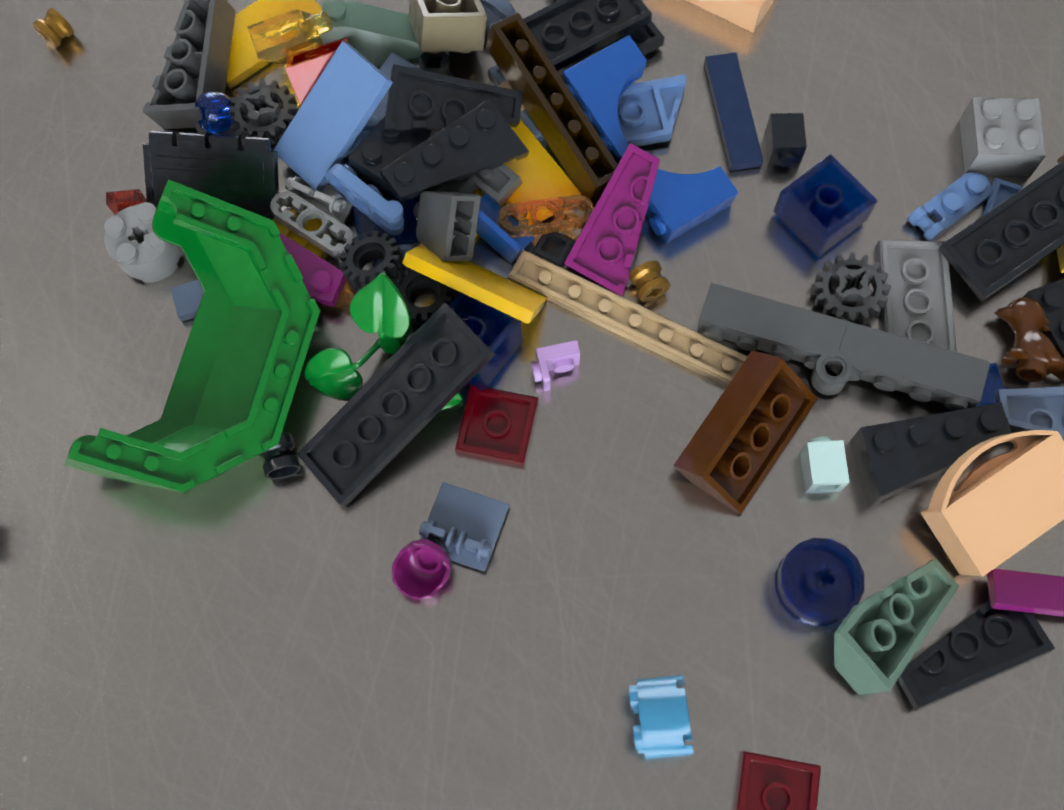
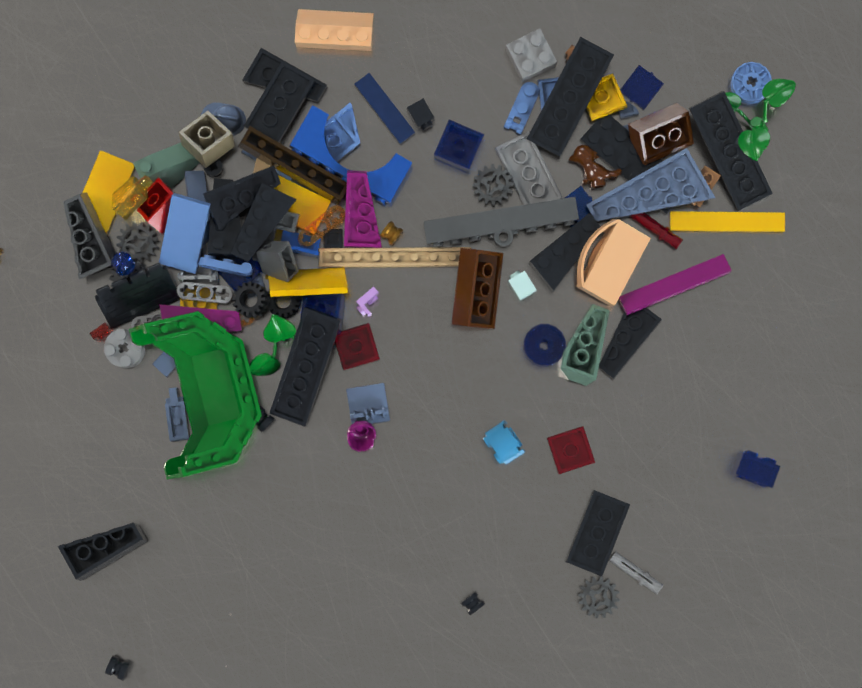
camera: 30 degrees left, 15 degrees up
none -> sand blue hinge [165,387,190,442]

